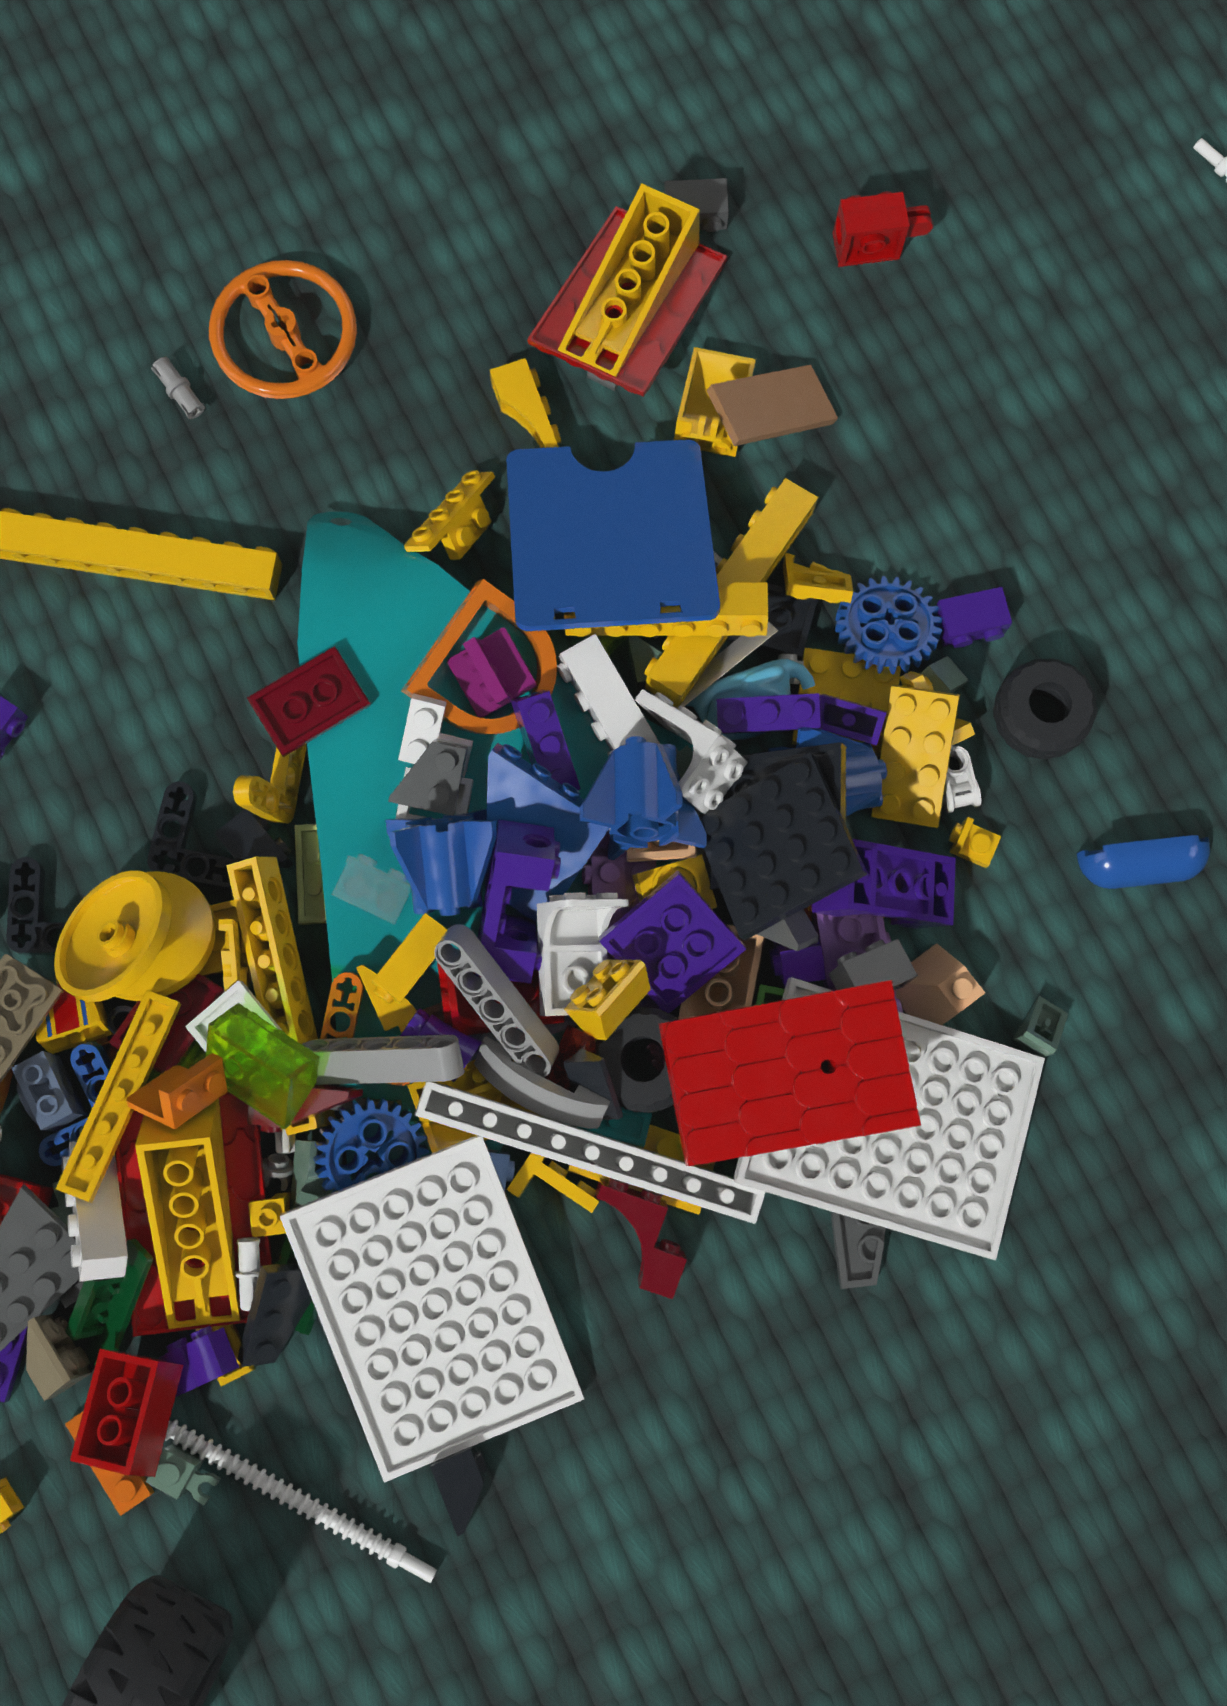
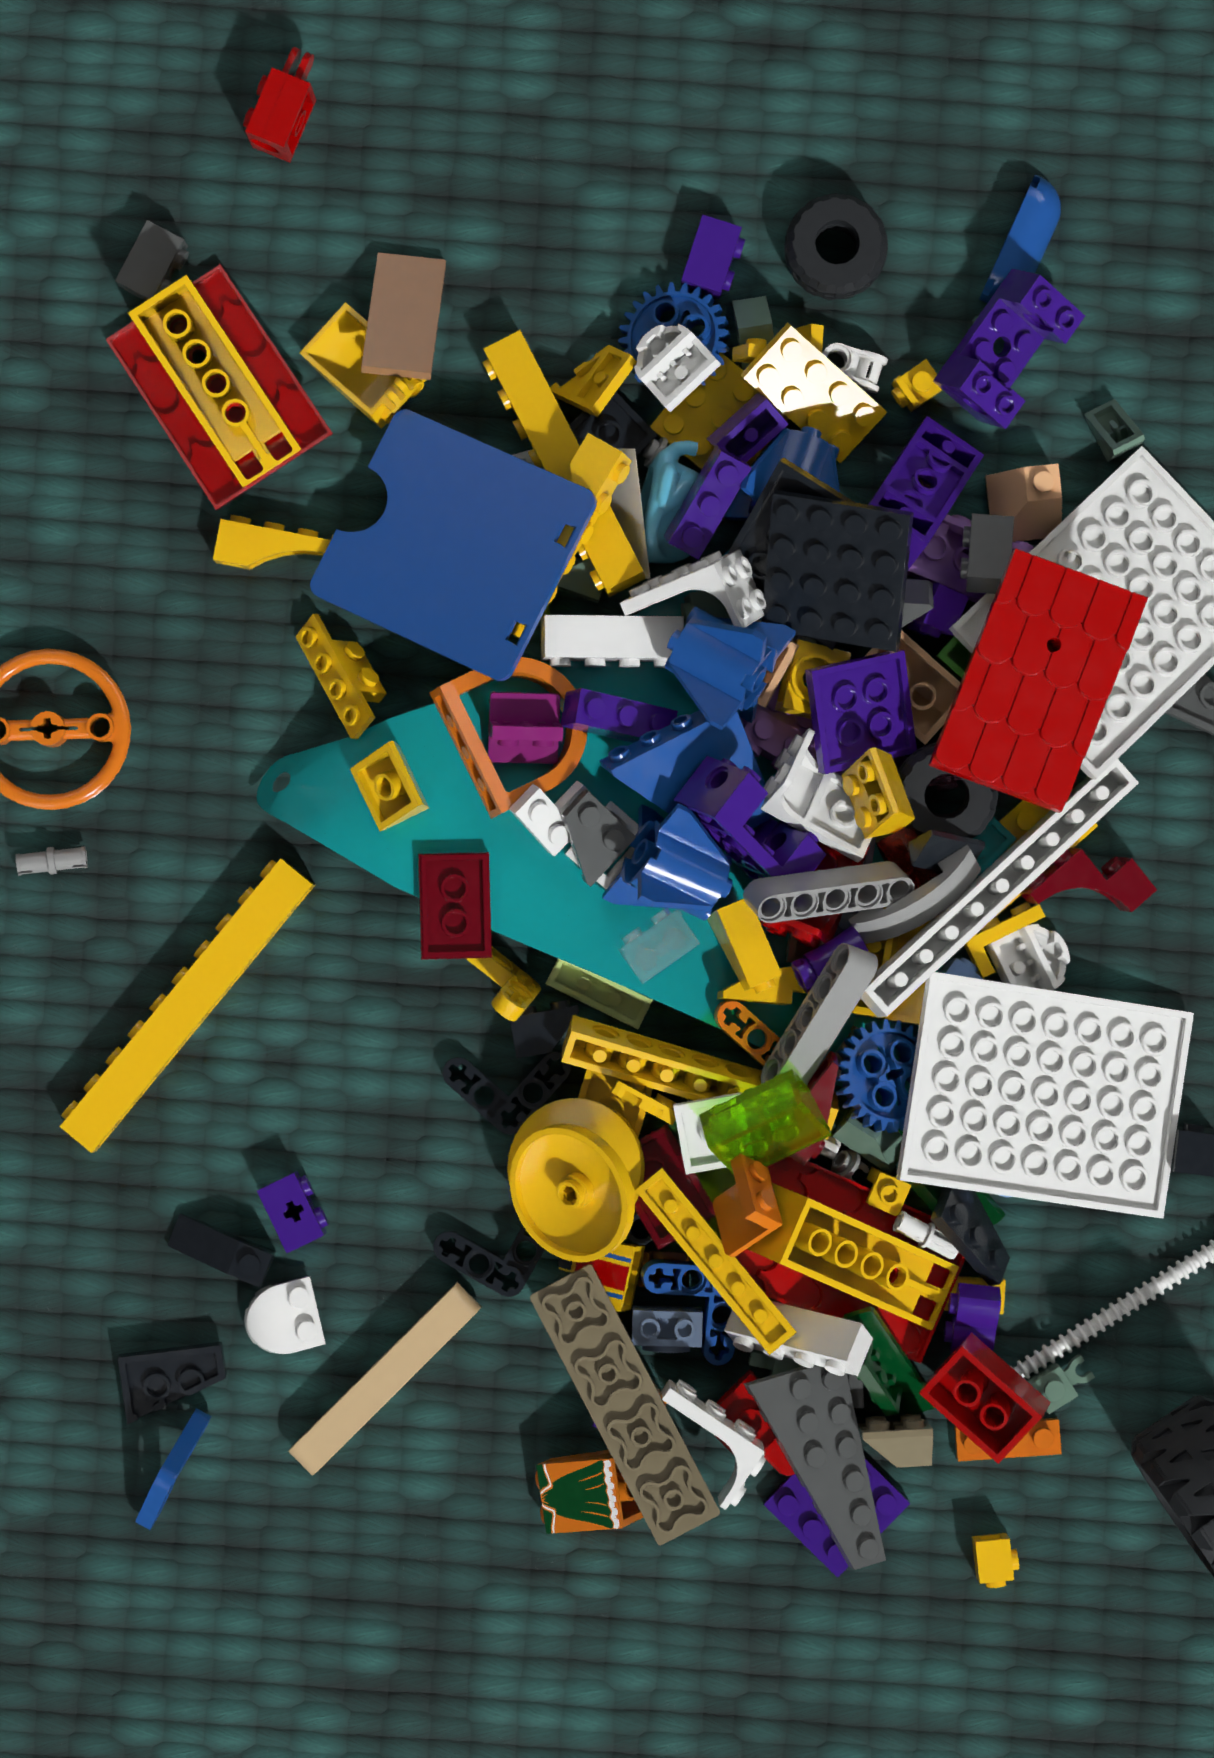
camera: 50 degrees left, 10 degrees up
none -> yellow slope [350,741,429,831]
none -> white slope [634,324,721,412]
none -> dark purple plate [933,269,1085,429]
none -> white slope [985,924,1070,990]

